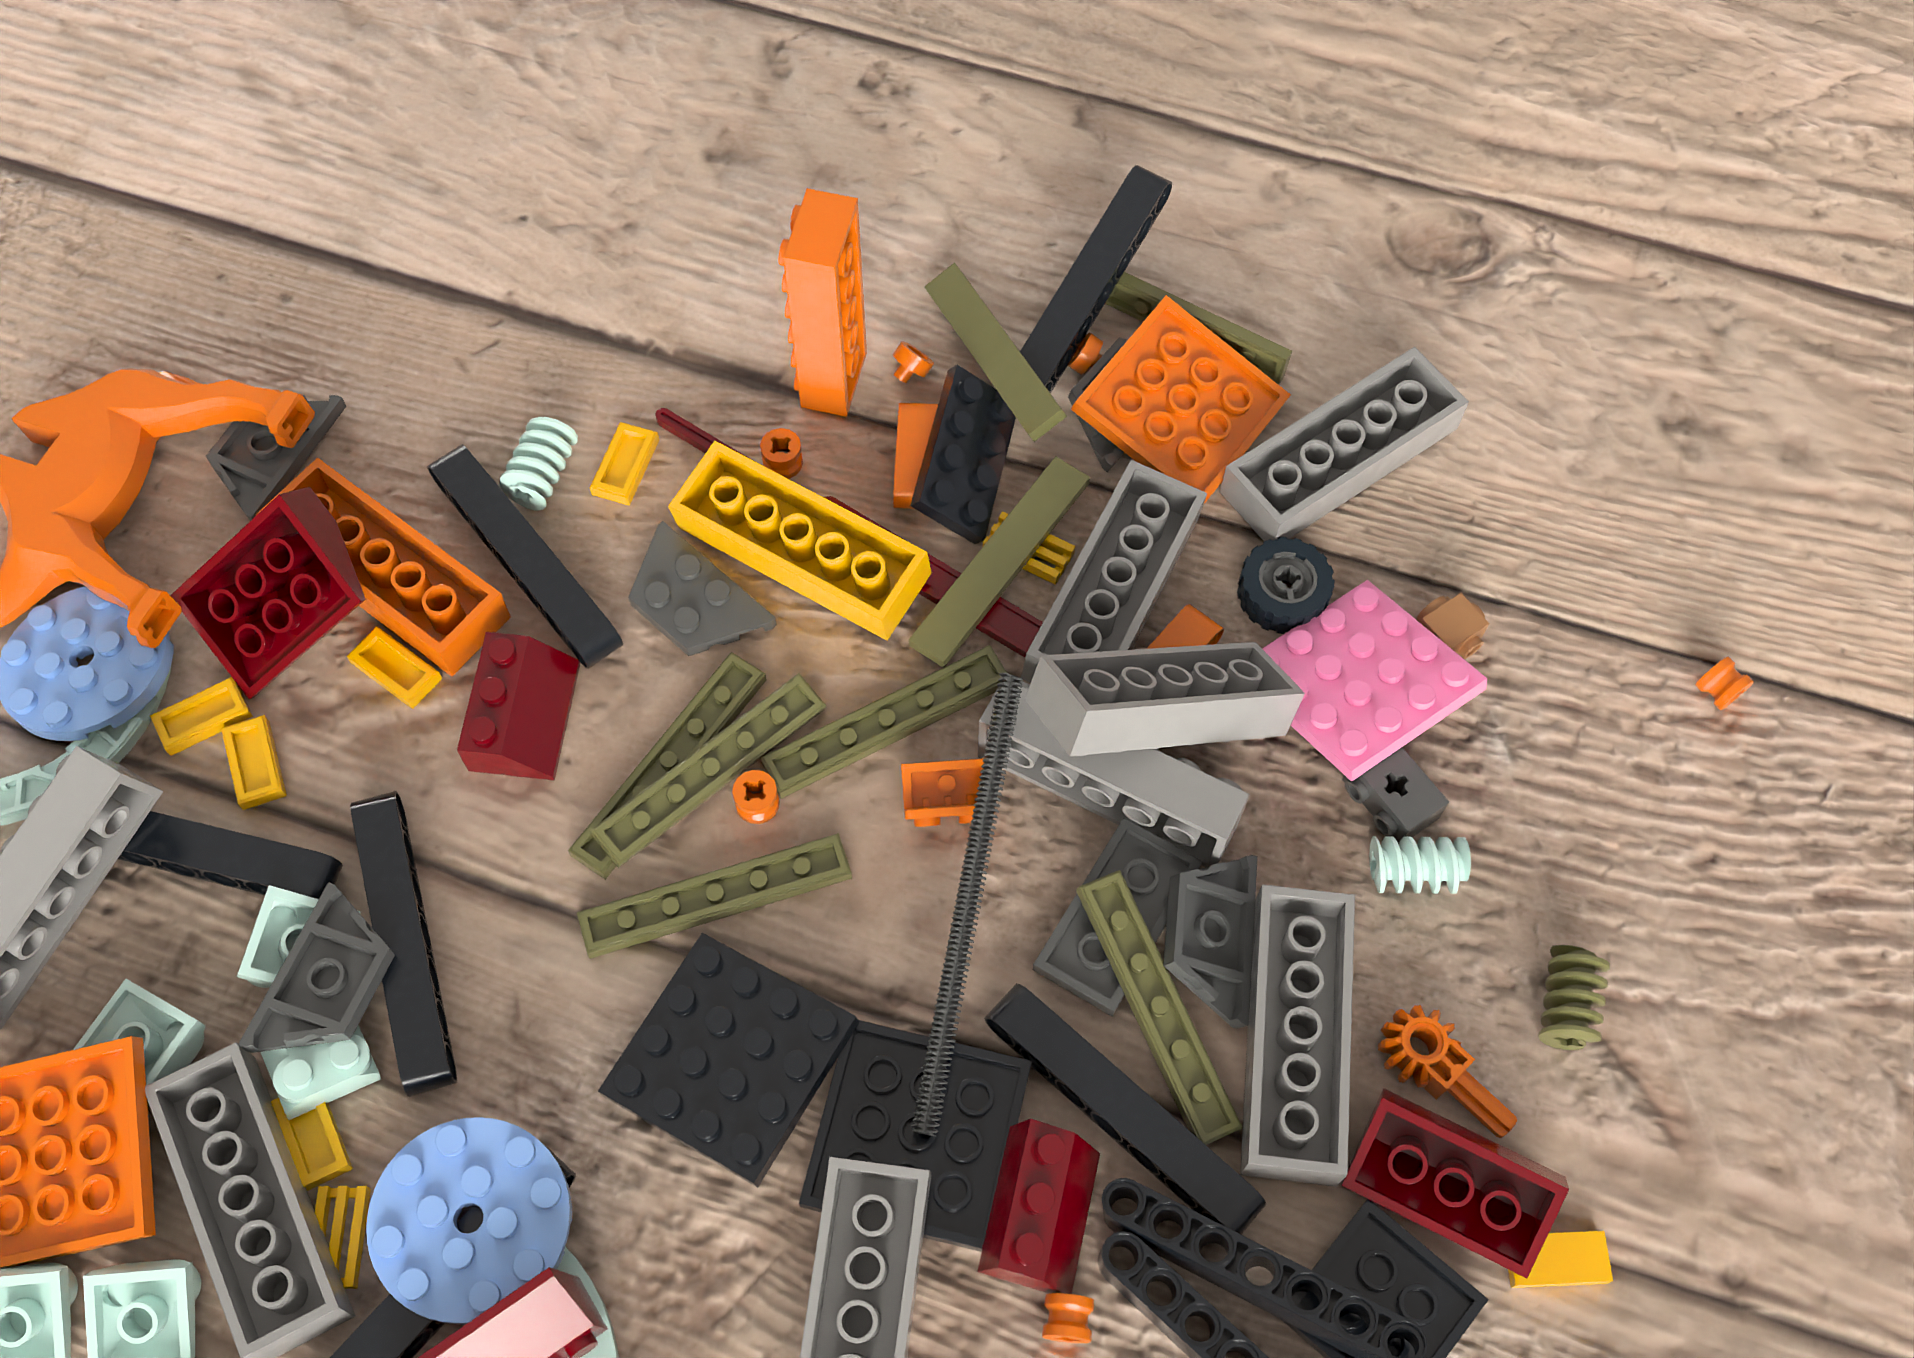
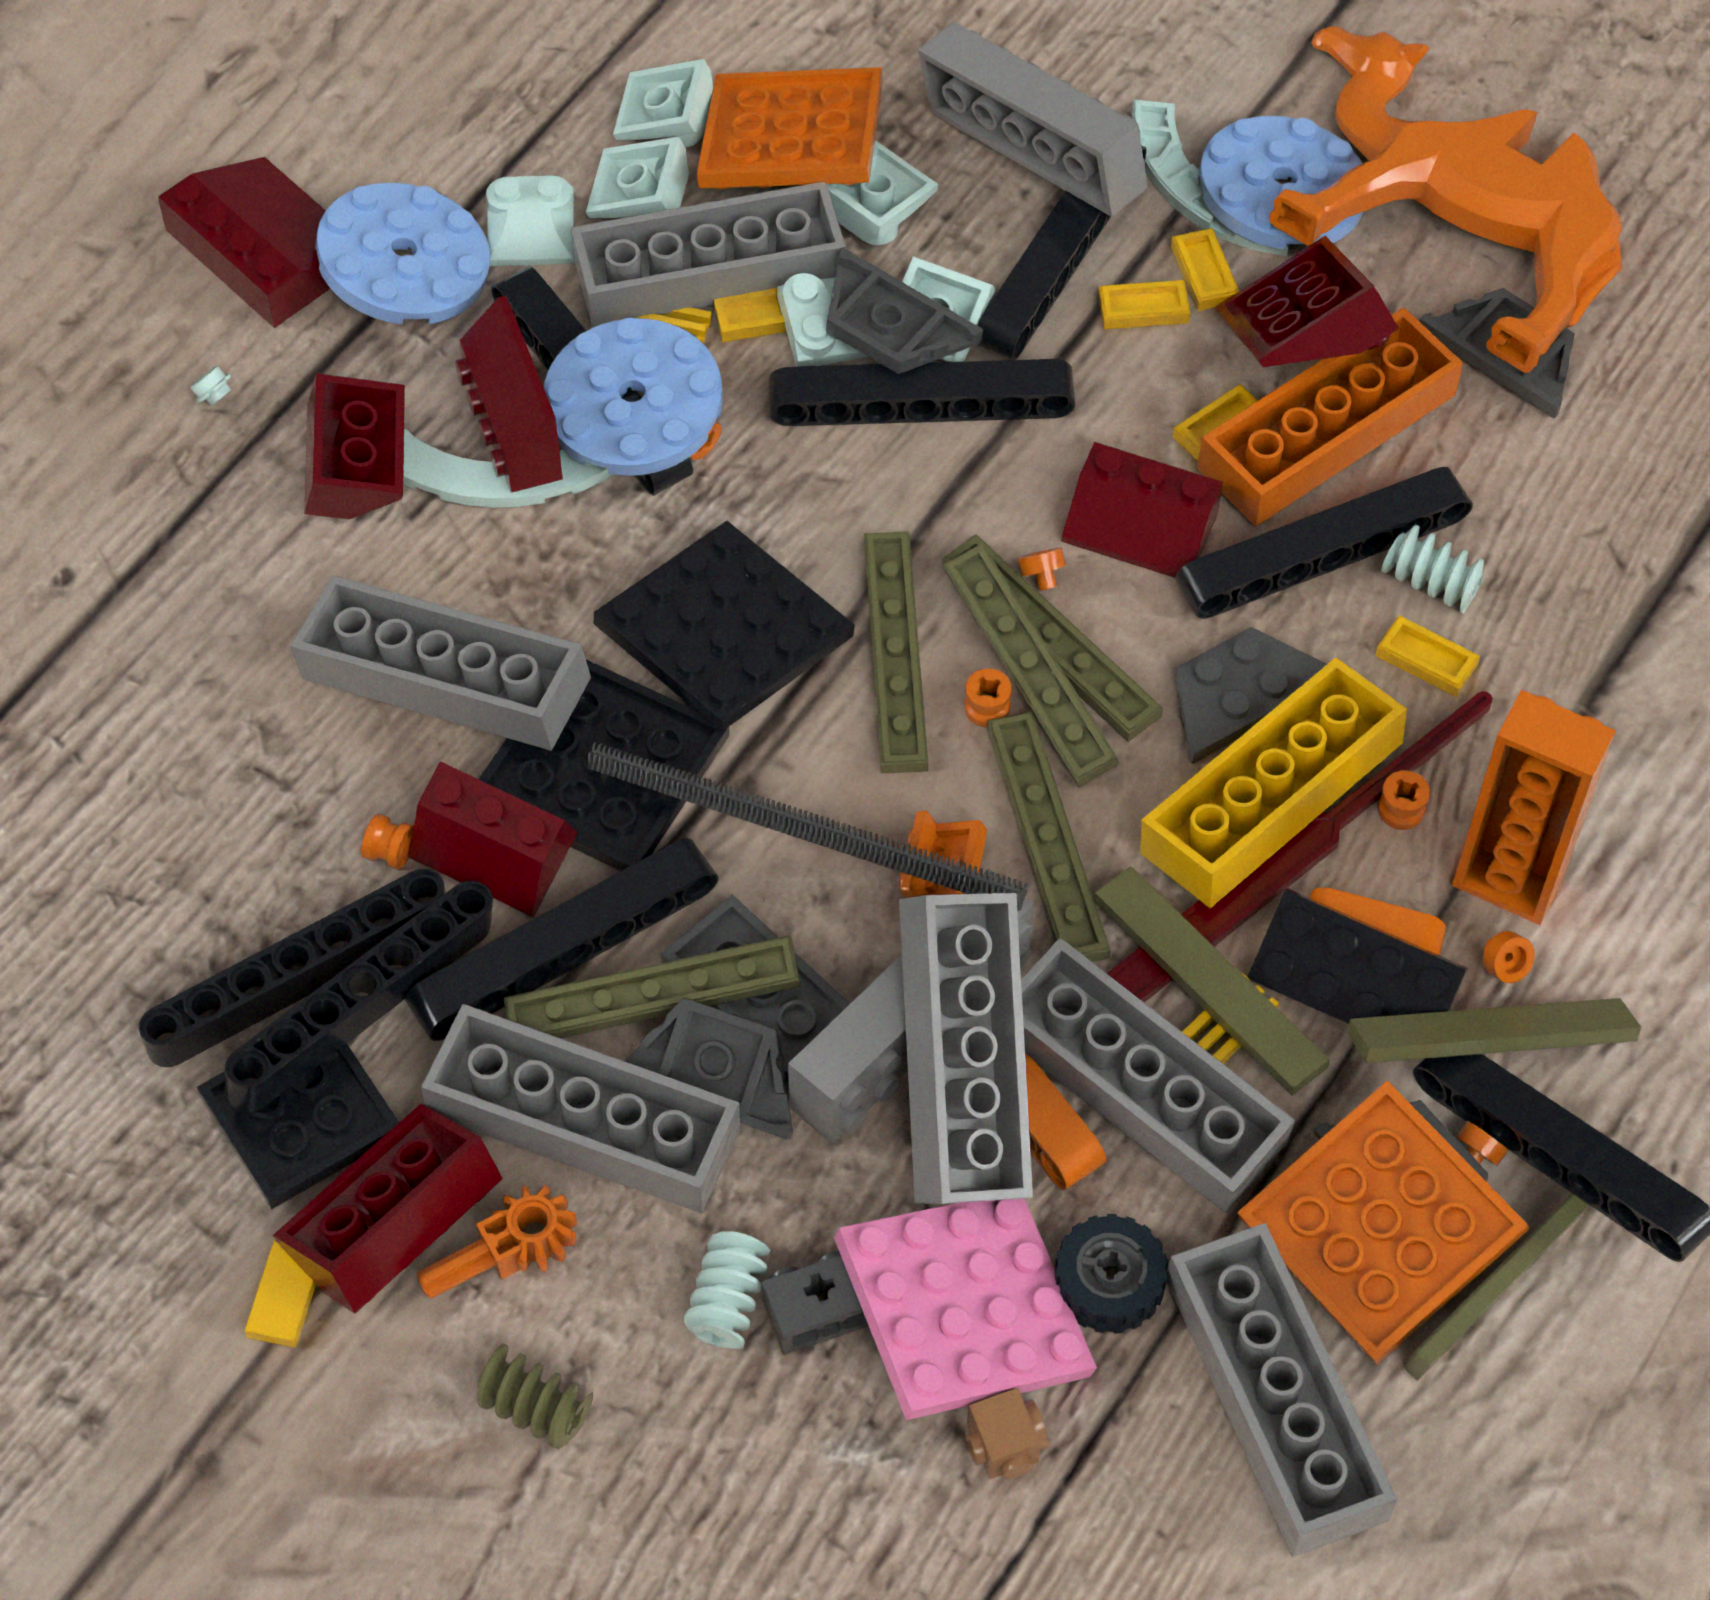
camera: 105 degrees right, 5 degrees down
none -> orange tile [1017,547,1066,590]

